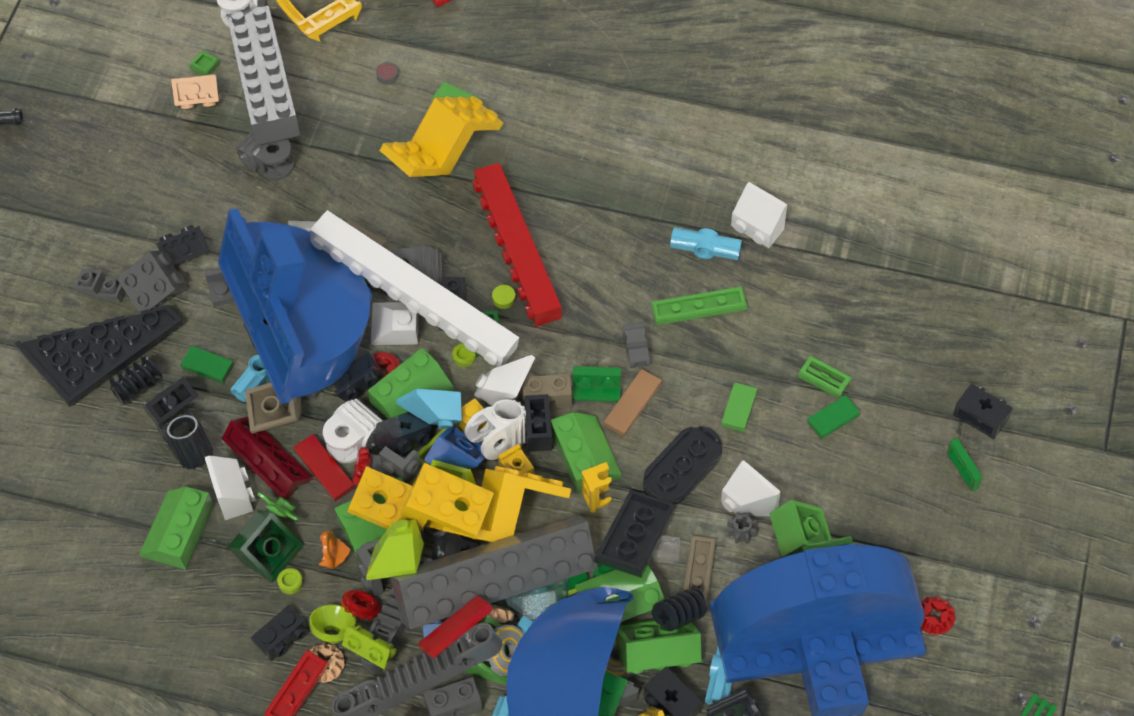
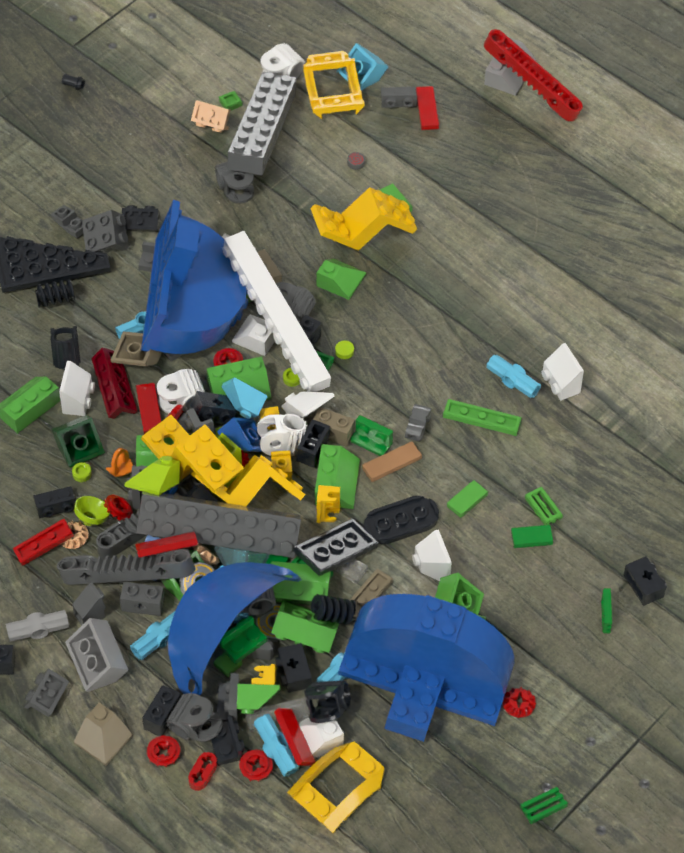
camera: 25 degrees right, 5 degrees down
black brick [142,377,198,426] -> none
green tile [180,346,234,384] -> none
bright green plate [258,492,301,522] -> none
black bracket [333,351,385,402] -> none
lime hinge [342,625,397,670] -> none
red brick [472,163,562,327] -> none
dark grey gear [727,513,757,544] -> none
none -> bright green slope [317,259,366,300]

